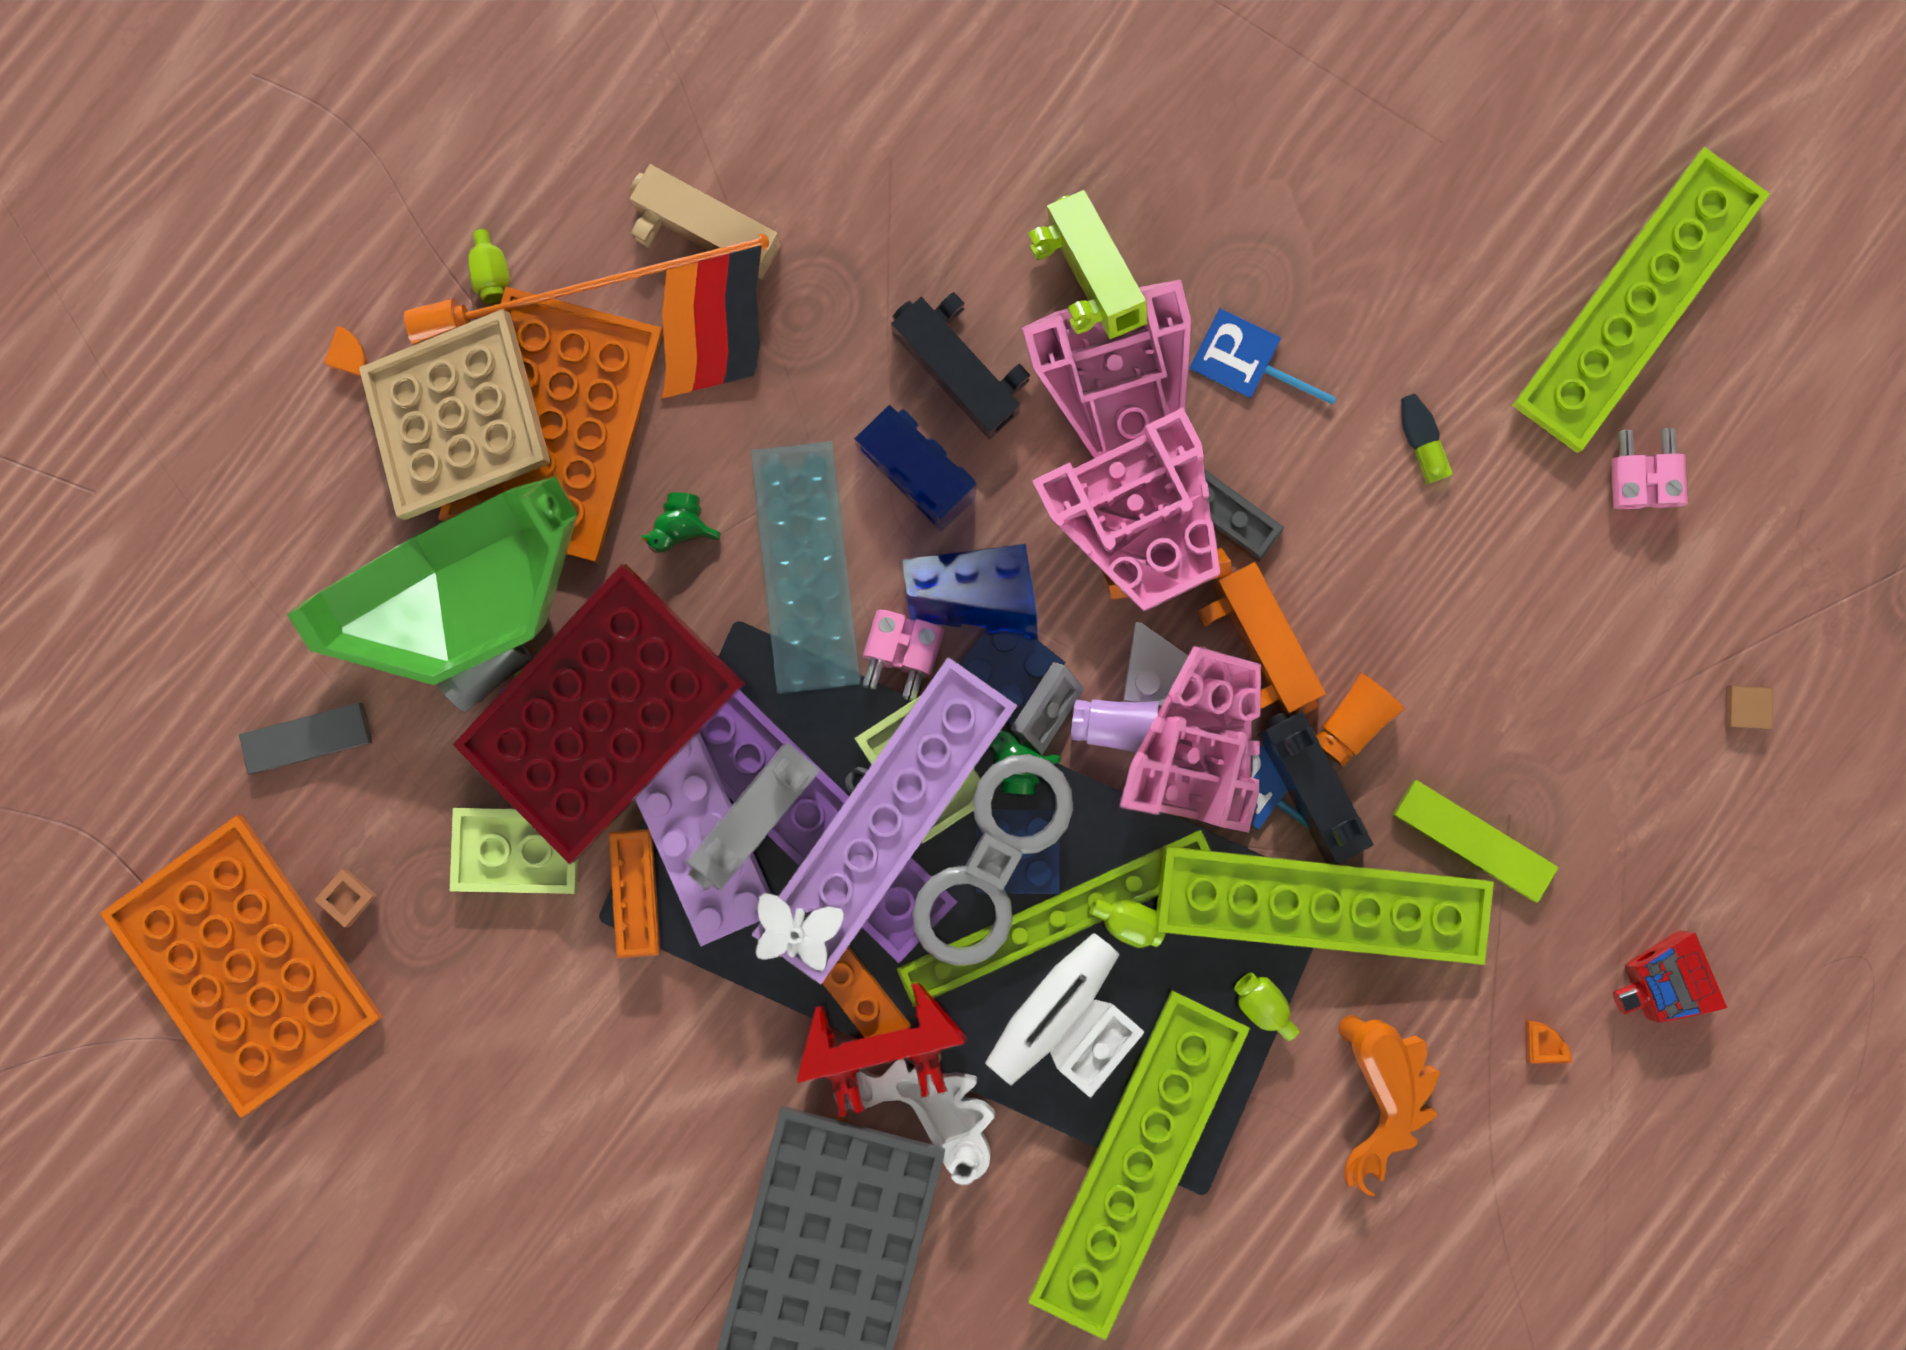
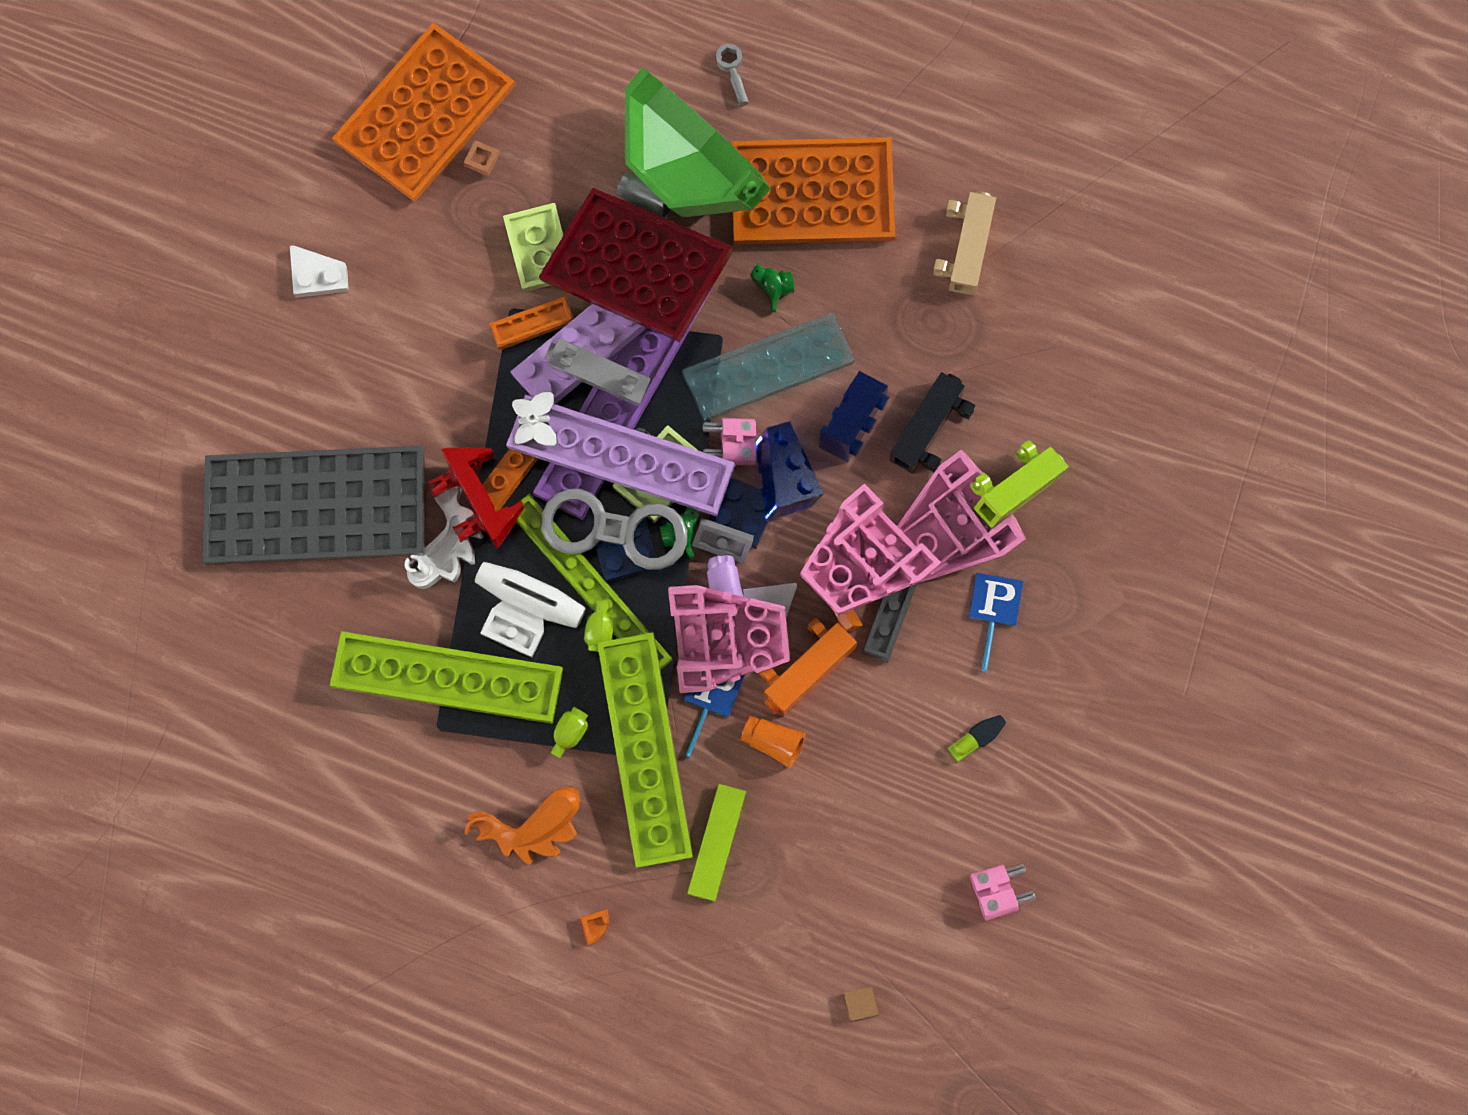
camera: 75 degrees right, 10 degrees down
dark grey tile [239,703,372,775] -> none
orange tile [324,325,368,377] -> none
tan plate [359,309,551,520] -> none
flag [404,234,769,399] -> none
lime plant [468,229,510,304] -> none
black brick [1257,710,1374,865] -> none
lime plate [1512,147,1770,453] -> none
torso [1613,931,1727,1023] -> none
none -> white wing [290,245,349,298]
none -> light grey piece [716,44,749,107]

